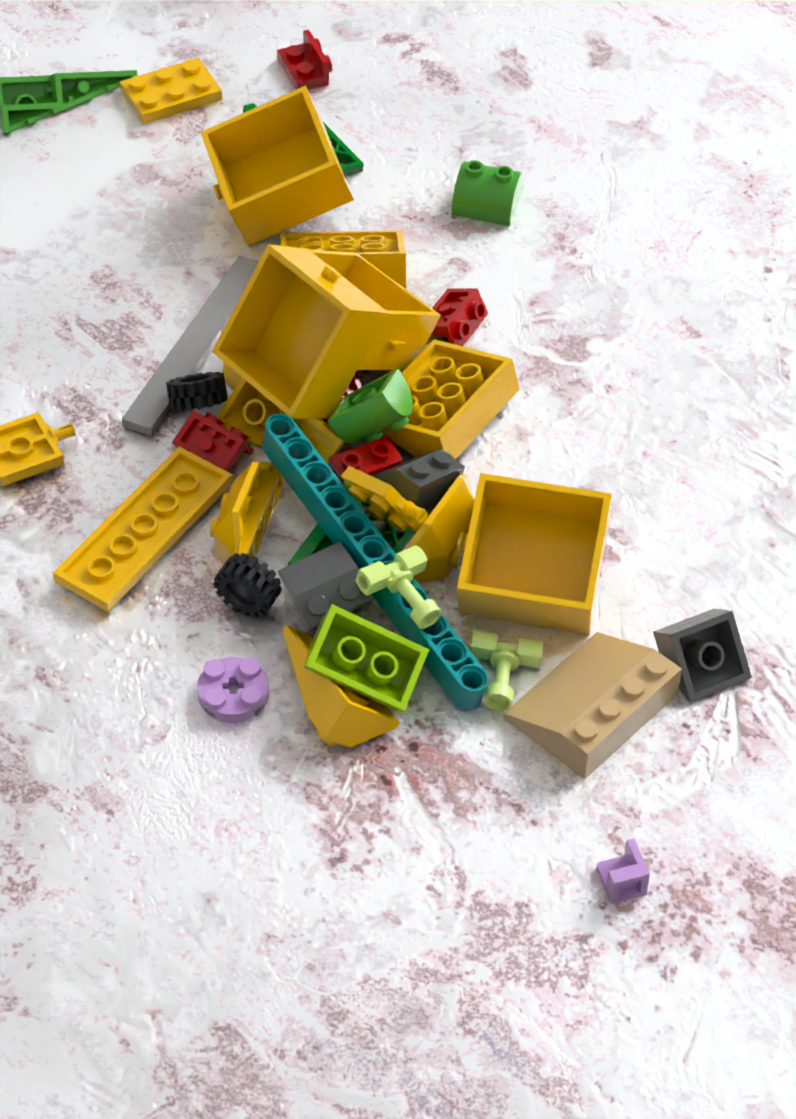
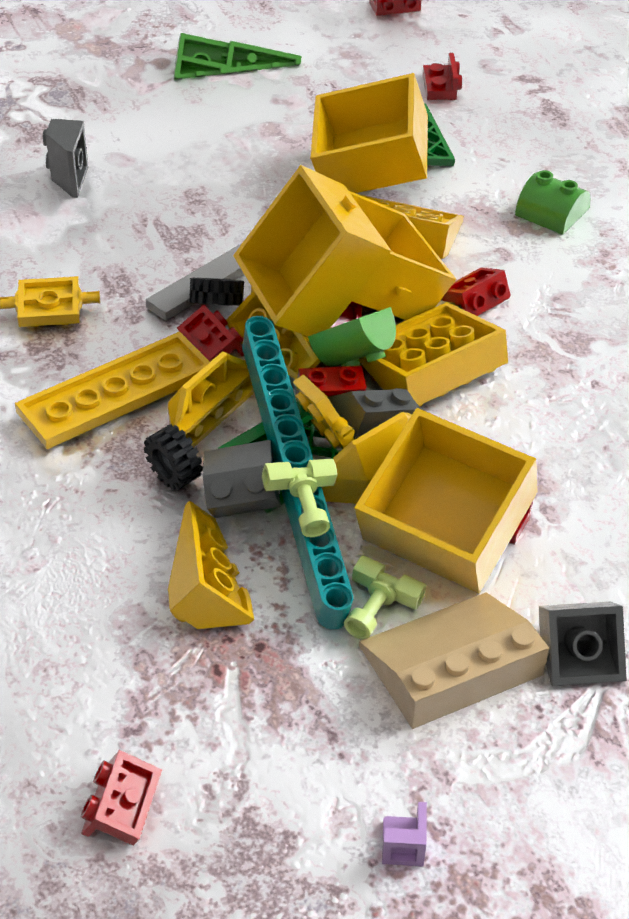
camera: 20 degrees right, 5 degrees down
yellow plate [120,57,222,124] -> none
lavender plate [197,657,269,723] -> none
lime slope [304,604,429,714] -> none
none -> bracket [81,750,162,846]

